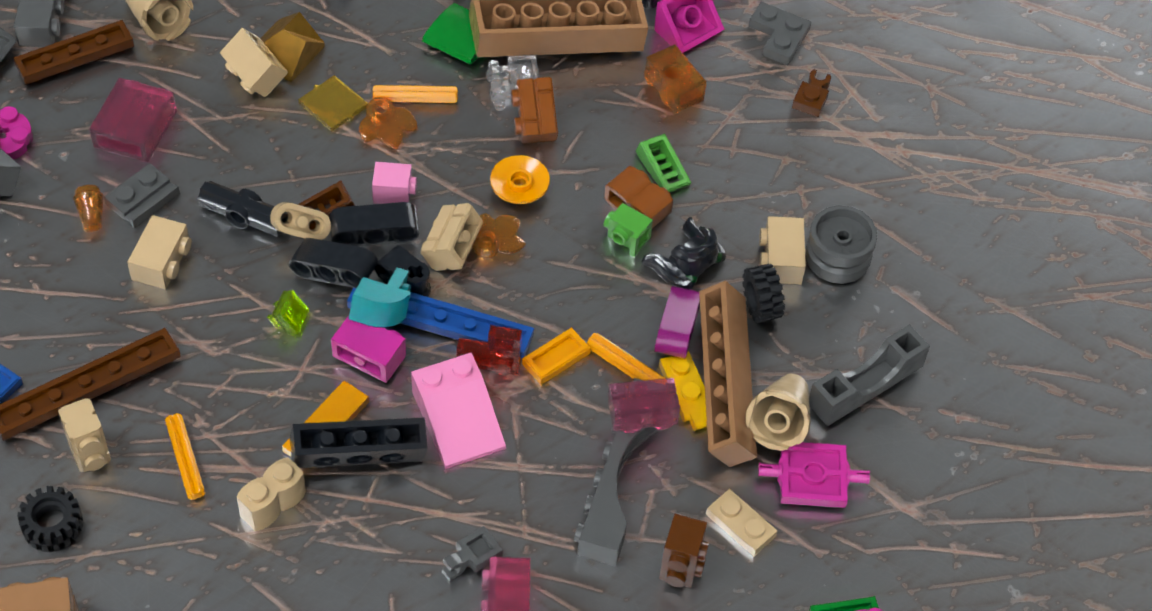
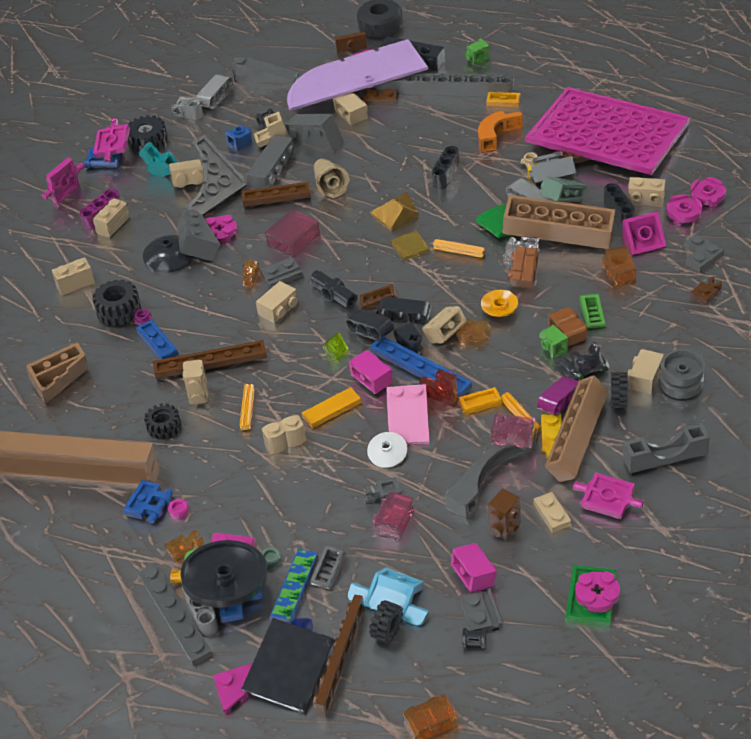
camera: 30 degrees right, 10 degrees down
tan brick [220,28,288,97] -> none
tan plate [270,202,331,240] -> none
black brick [290,417,428,468] -> none
teal brick [349,267,411,327] -> none
clear orange plate [359,97,417,150] -> none
bright pink brick [372,162,417,204] -> none
tan cone [745,374,811,451] -> none
none -> white dish [367,432,407,468]

